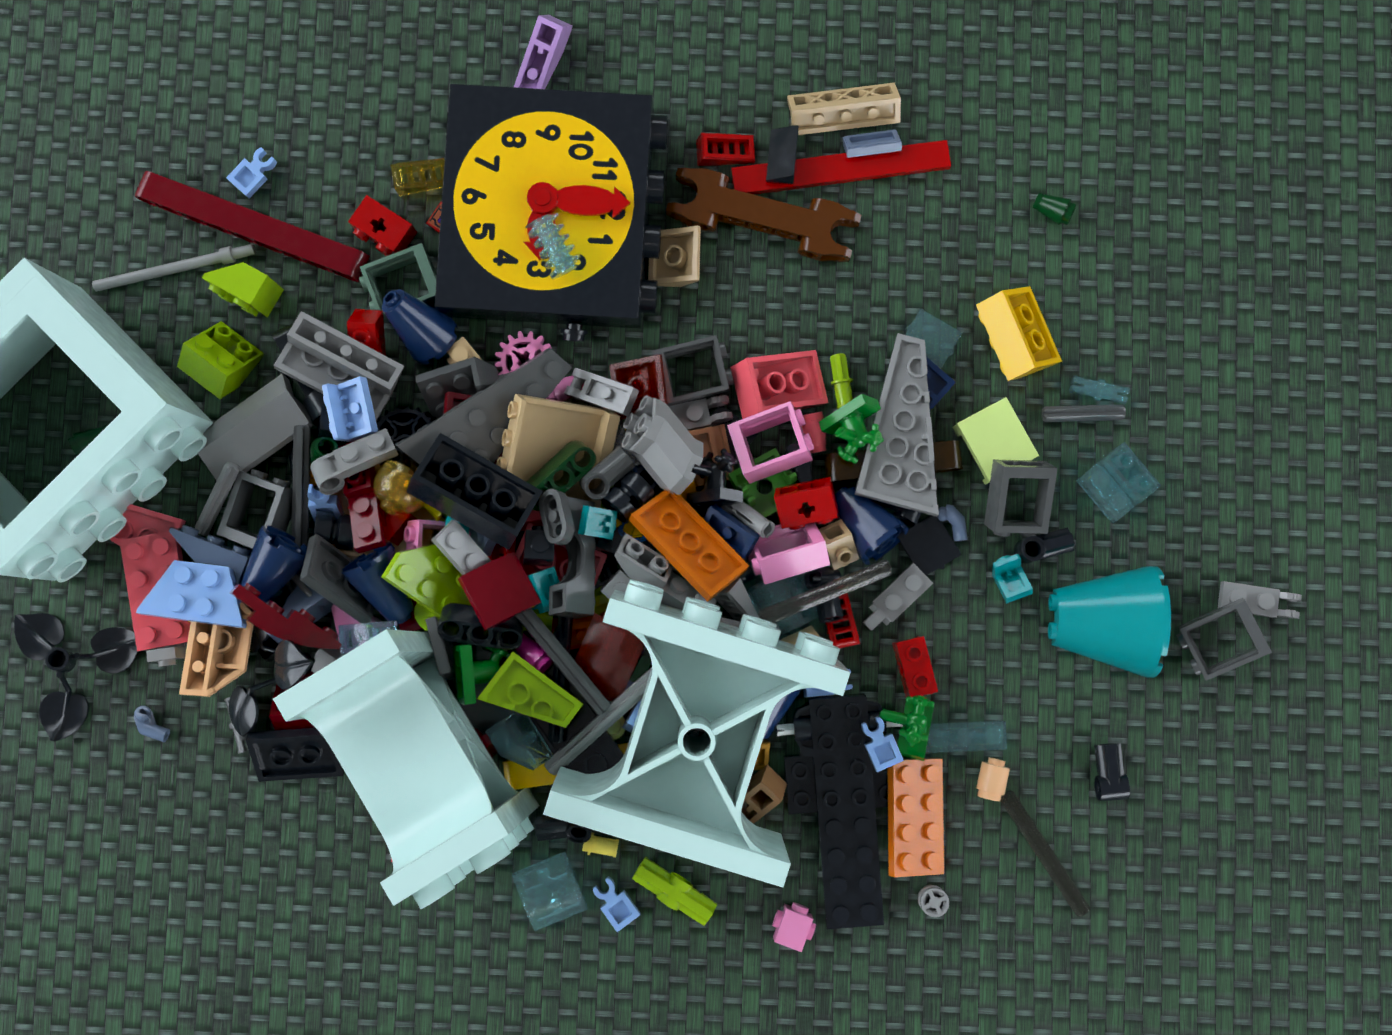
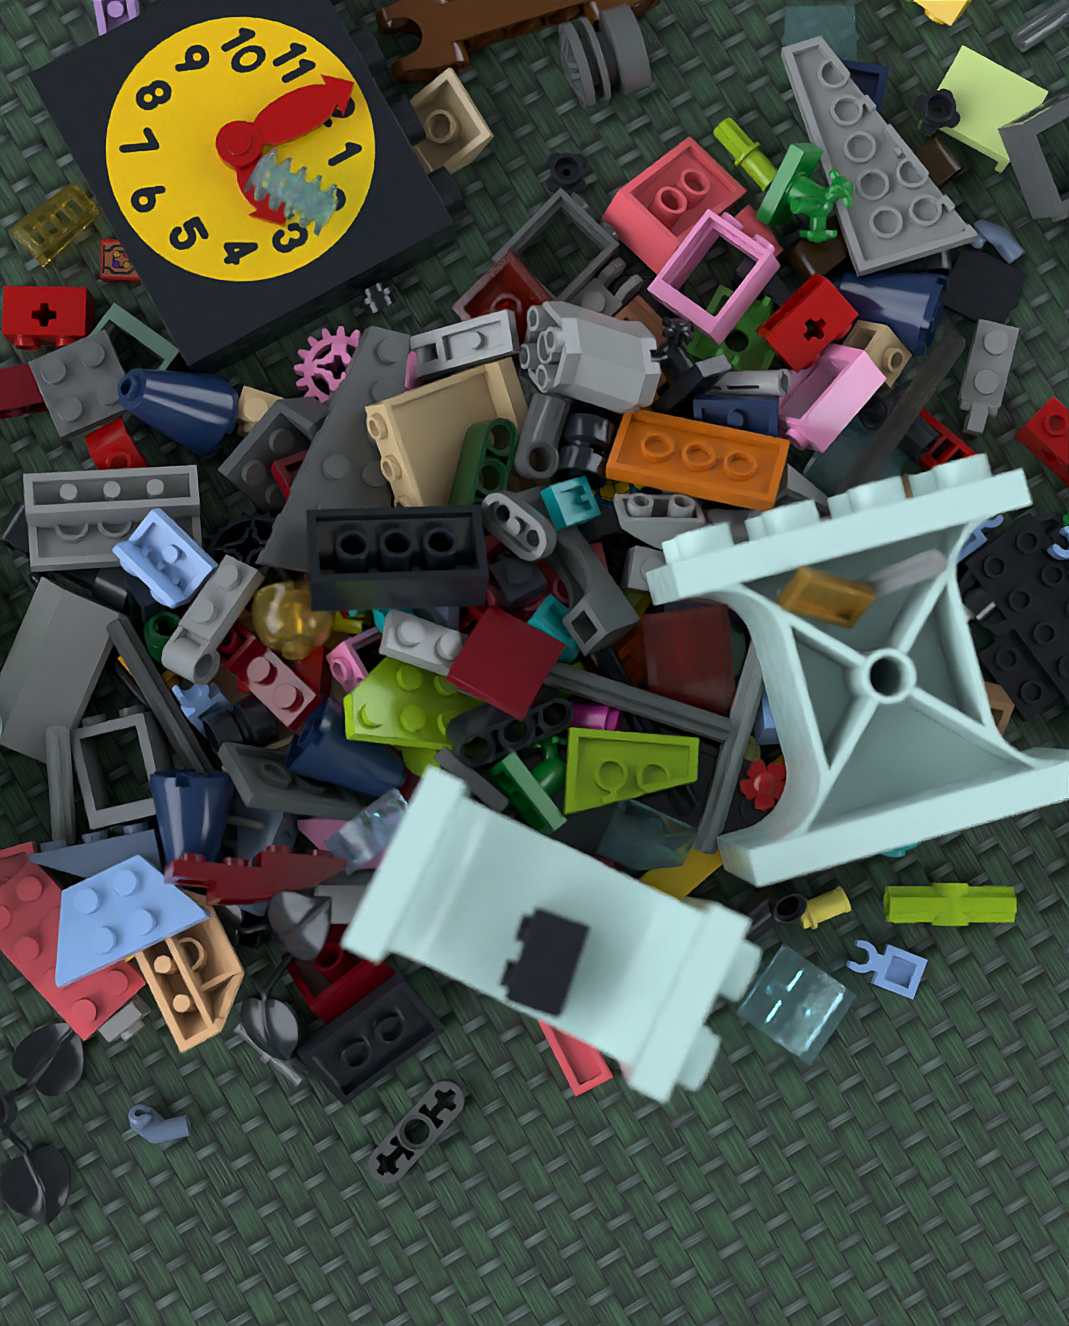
camera: 40 degrees left, 0 degrees up
none -> flat silver plate [28,329,129,441]
none -> dark grey beam [369,1079,465,1184]
none -> black brick [498,906,591,1019]
none -> black plate [546,153,587,194]
none -> dark grey wheel [558,3,652,109]
none -> red plant [739,759,786,812]
none -> pearl gold tile [776,566,877,629]
none -> light grey axle [855,548,947,598]
none -> black plate [914,89,960,135]

